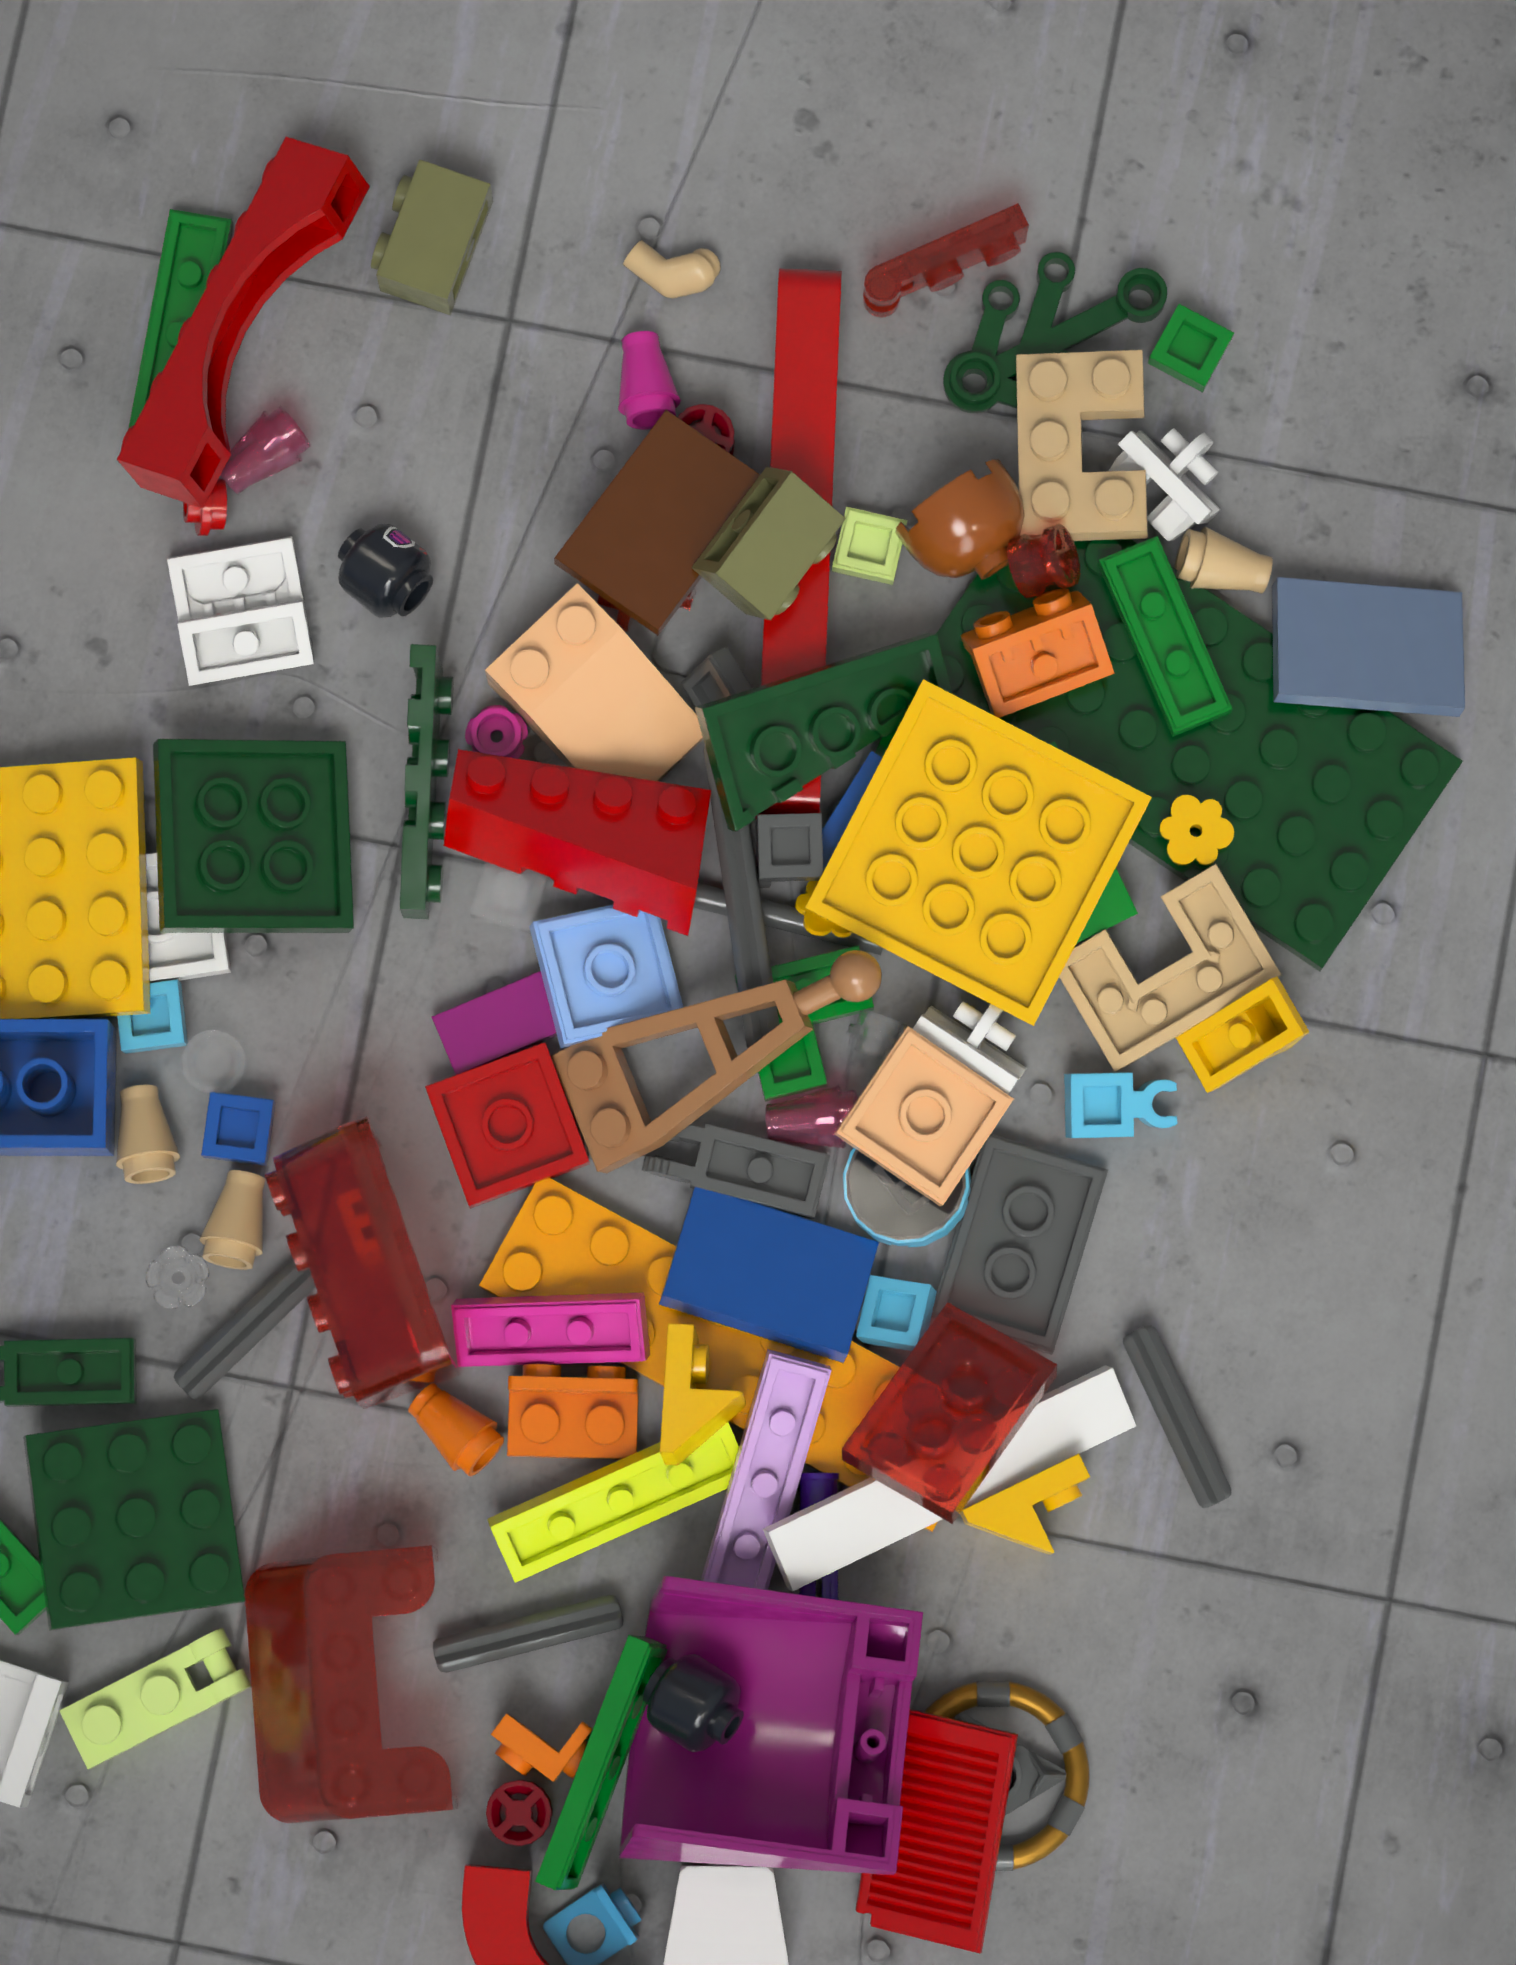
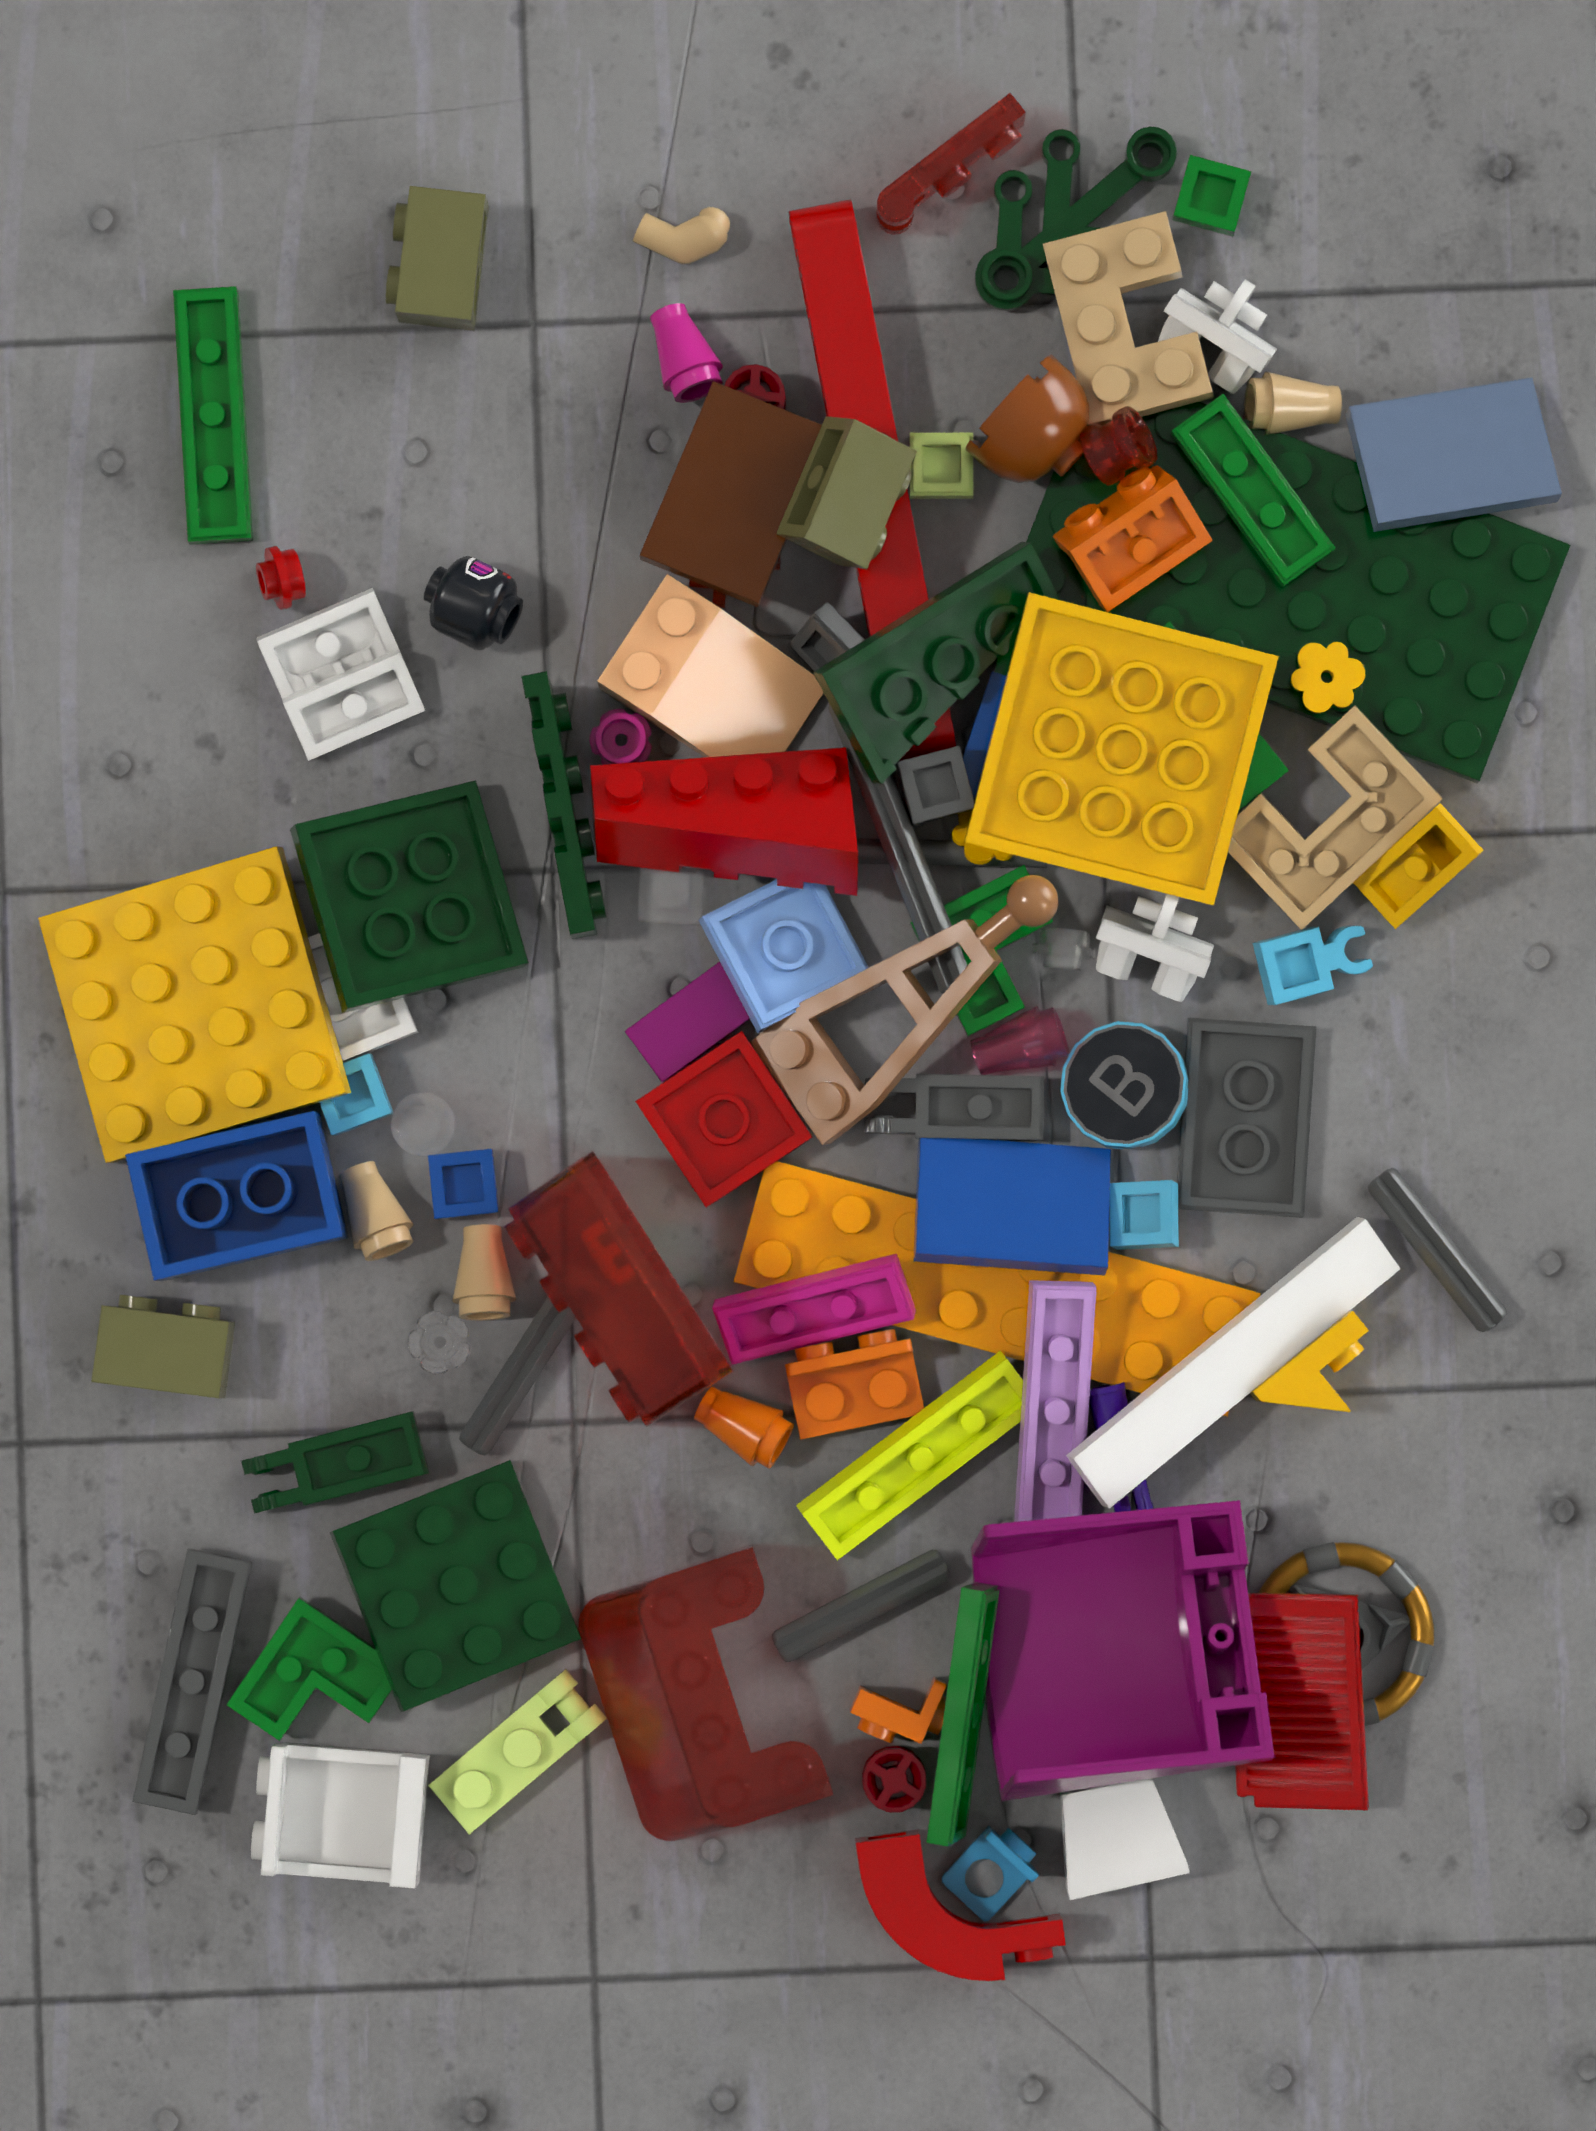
camera: 10 degrees left, 5 degrees up
red arch [117,137,370,509] -> none
clear pink cone [221,406,312,494] -> none
black head [643,1654,744,1752] -> none
yellow slope [660,1324,746,1466] -> none
light nougat plate [834,1026,1014,1206] -> none
clear red plate [842,1302,1057,1524] -> none

